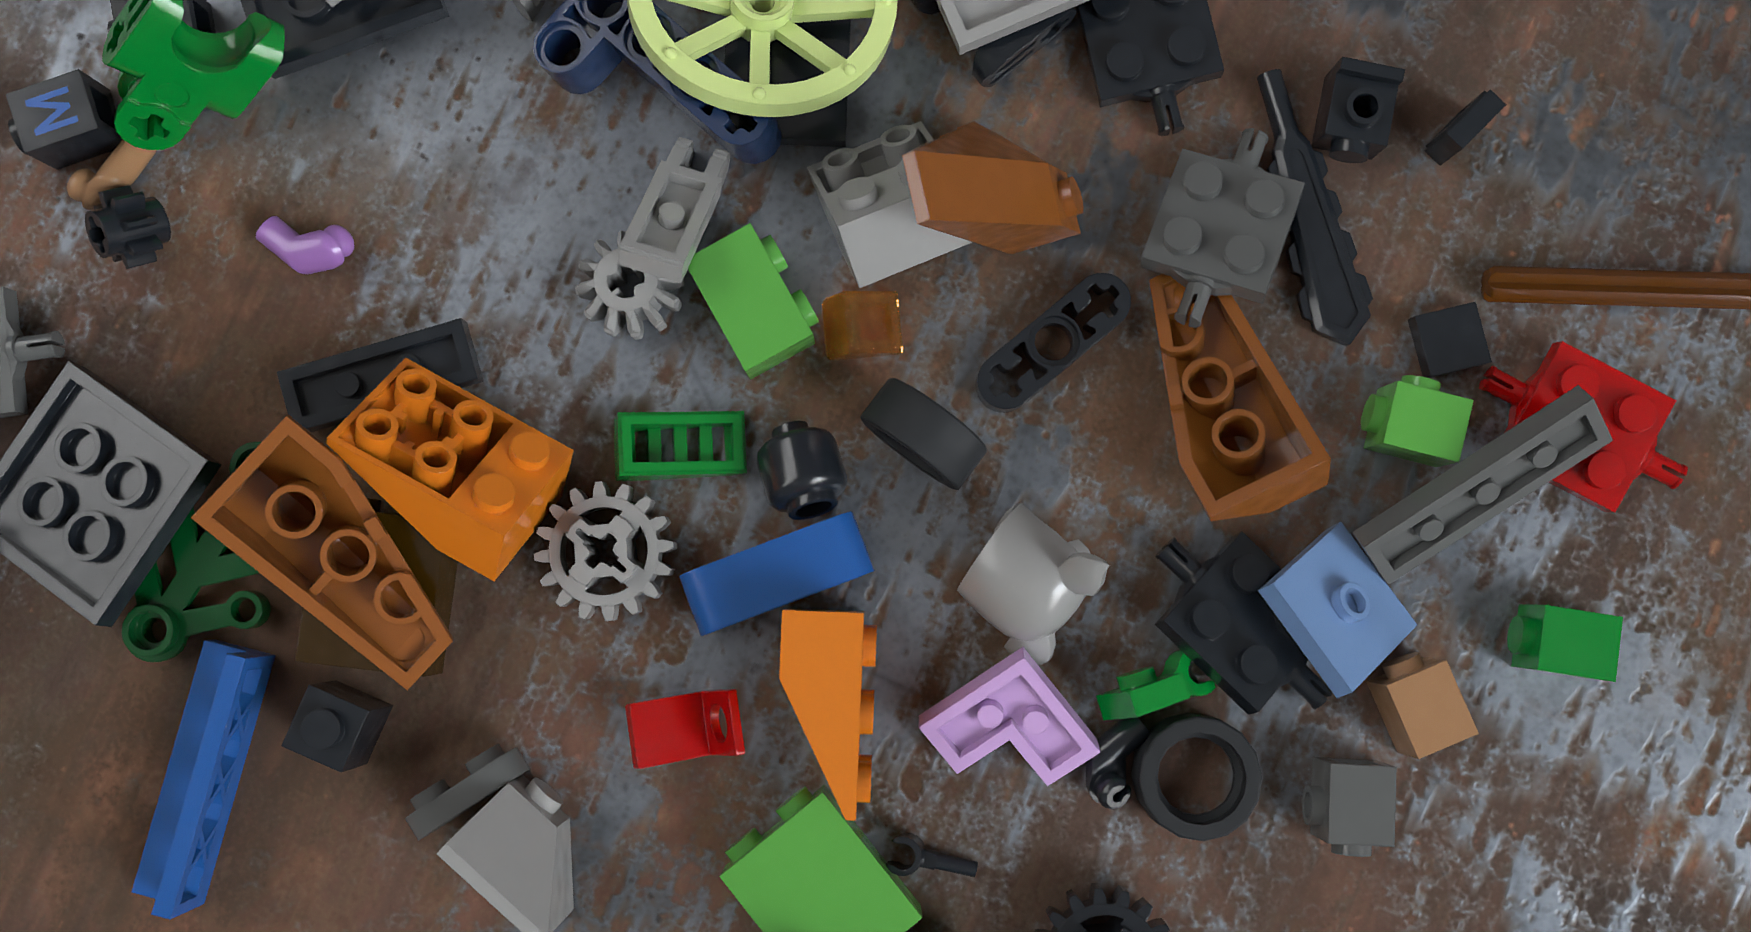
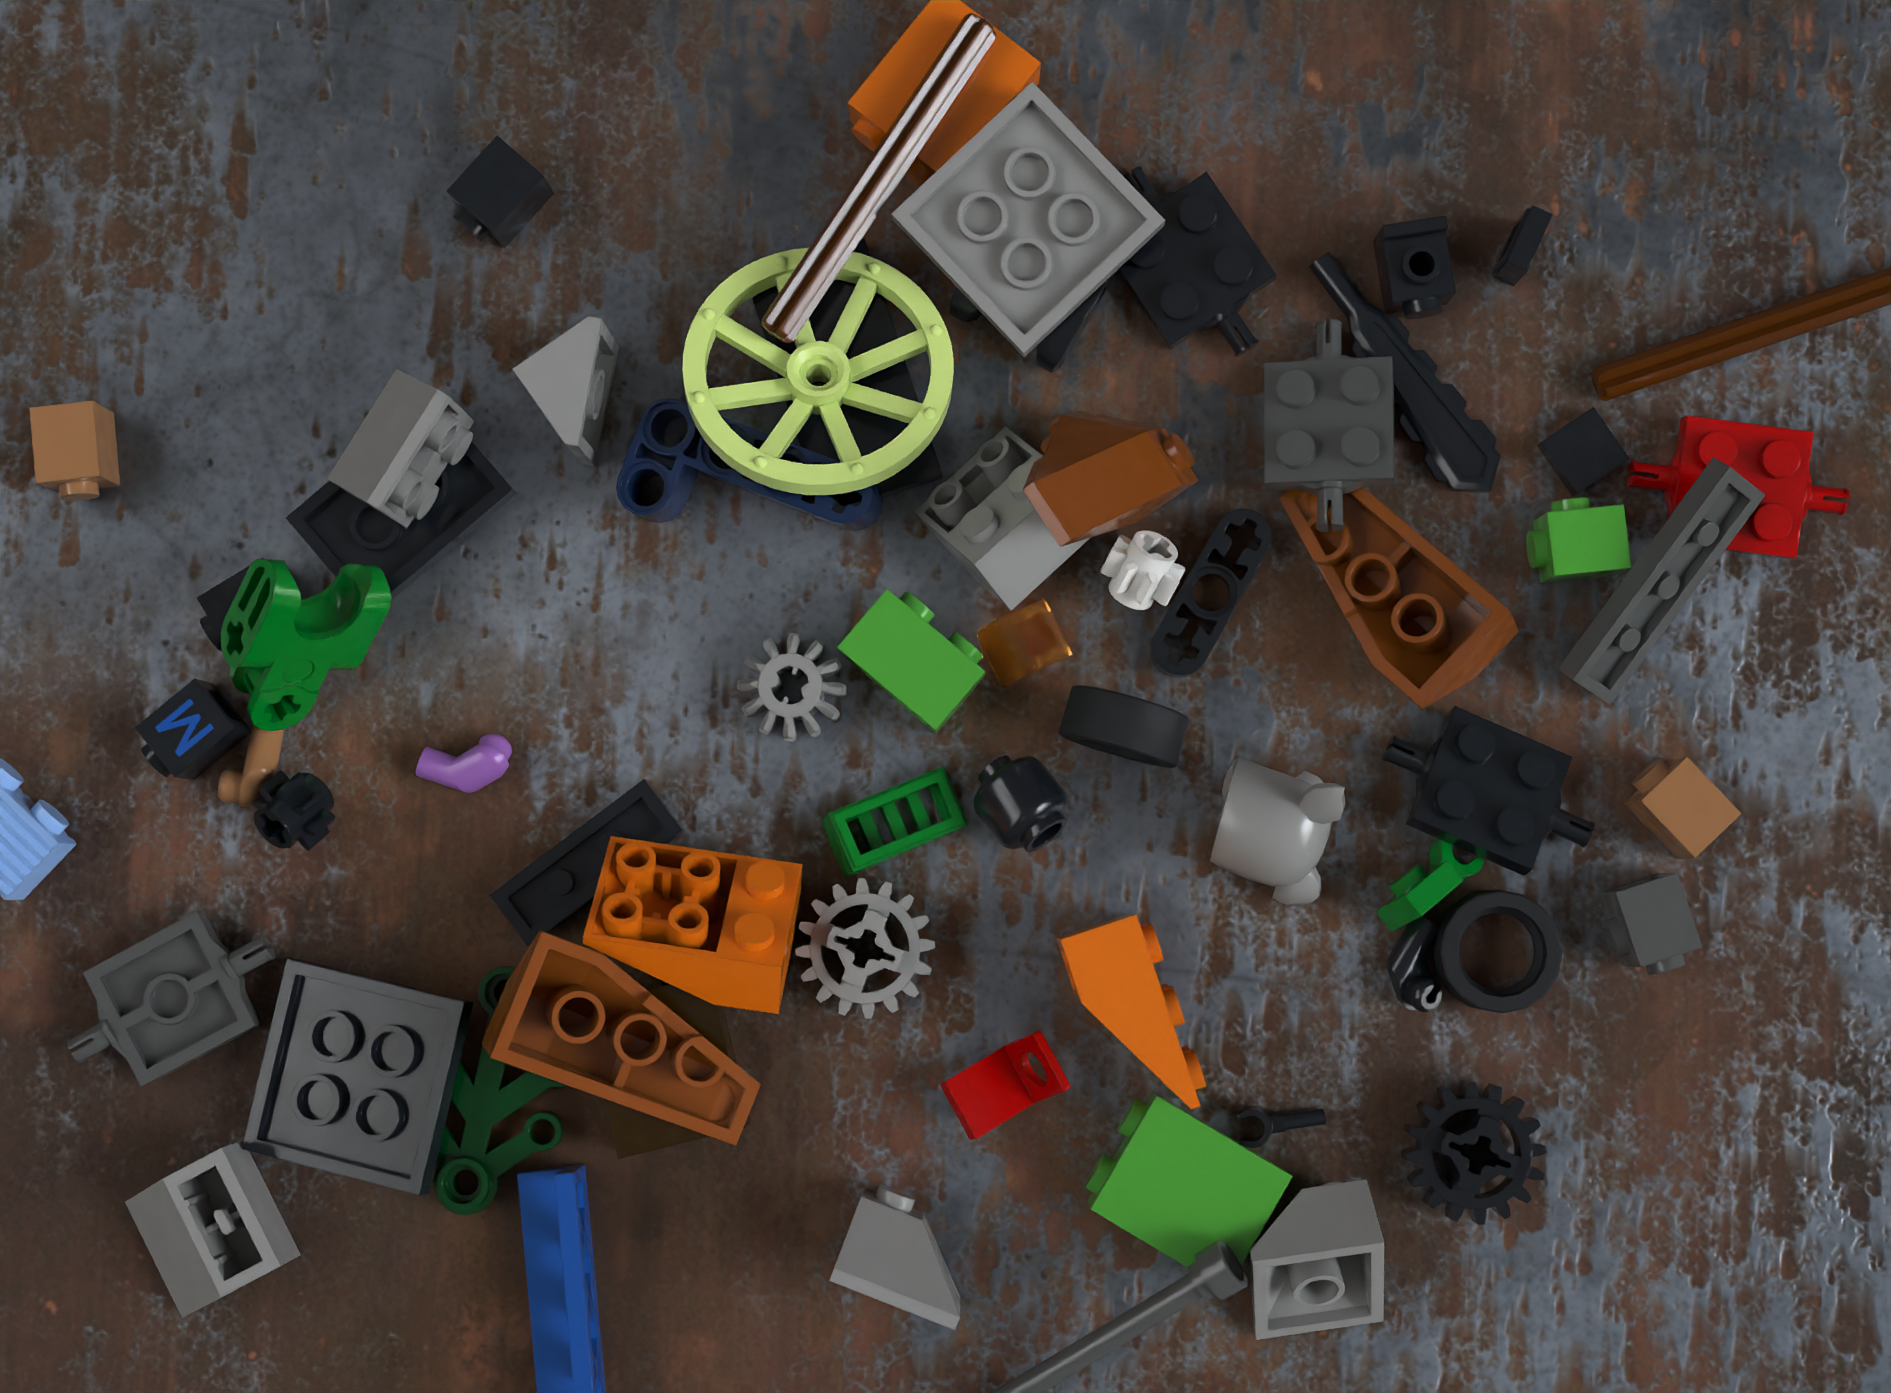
camera: 15 degrees left, 0 degrees up
black brick [281,680,393,773] -> none
dark grey plate [405,743,530,841] -> none
light grey hinge [618,137,731,283] -> none
blue beam [679,511,875,636] -> none
lavender plate [918,647,1100,786] -> none
medium blue plate [1258,522,1417,698] -> none
green brick [1507,604,1623,682] -> none
none -> white gear [1101,530,1185,610]

